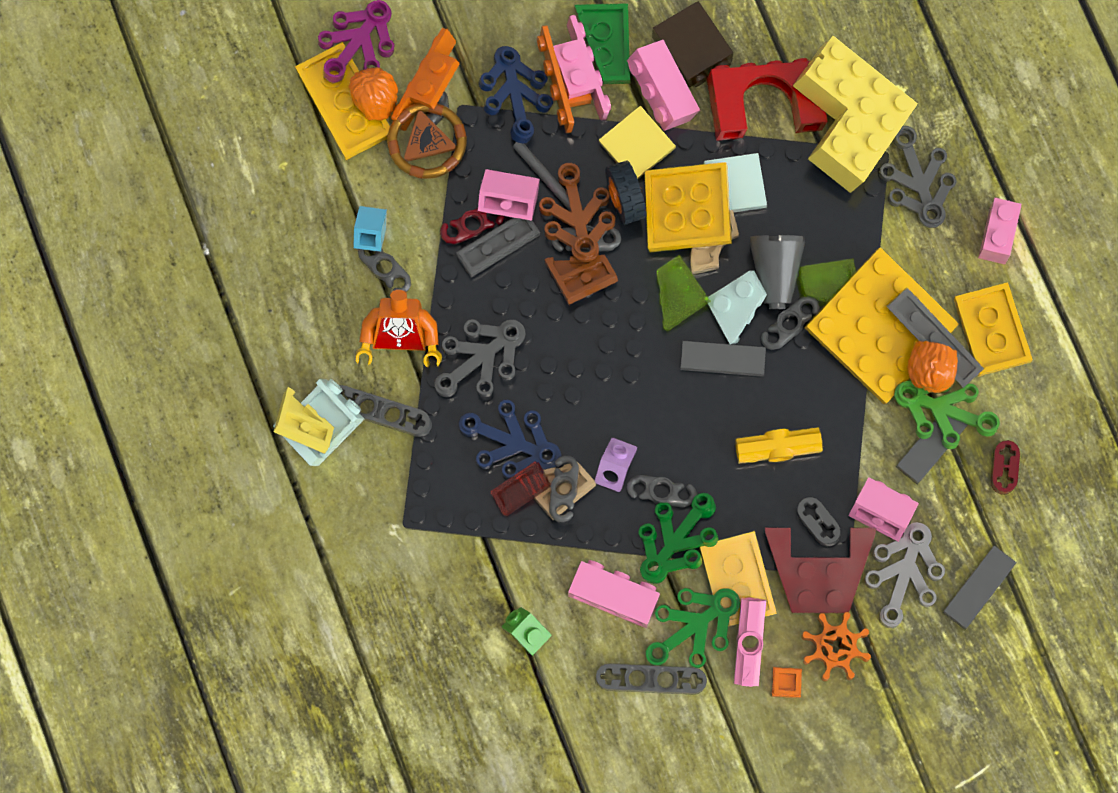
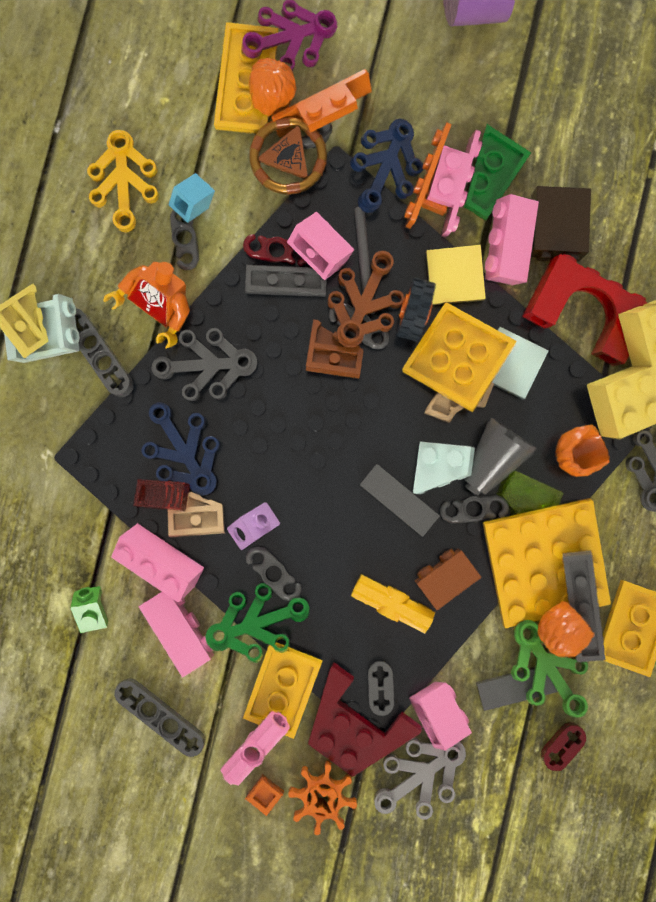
camera: 35 degrees right, 10 degrees up
dark grey piece [549,456,579,522] -> none
green plant [646,588,740,668] -> none
clear neon green wing [657,255,711,332] -> none
dark grey tile [943,546,1017,630] -> none
none -> yellow plant [87,130,159,232]
none -> bright pink brick [111,523,204,603]
none -> dark orange brick [415,548,482,610]
none -> orange hair [555,425,610,477]

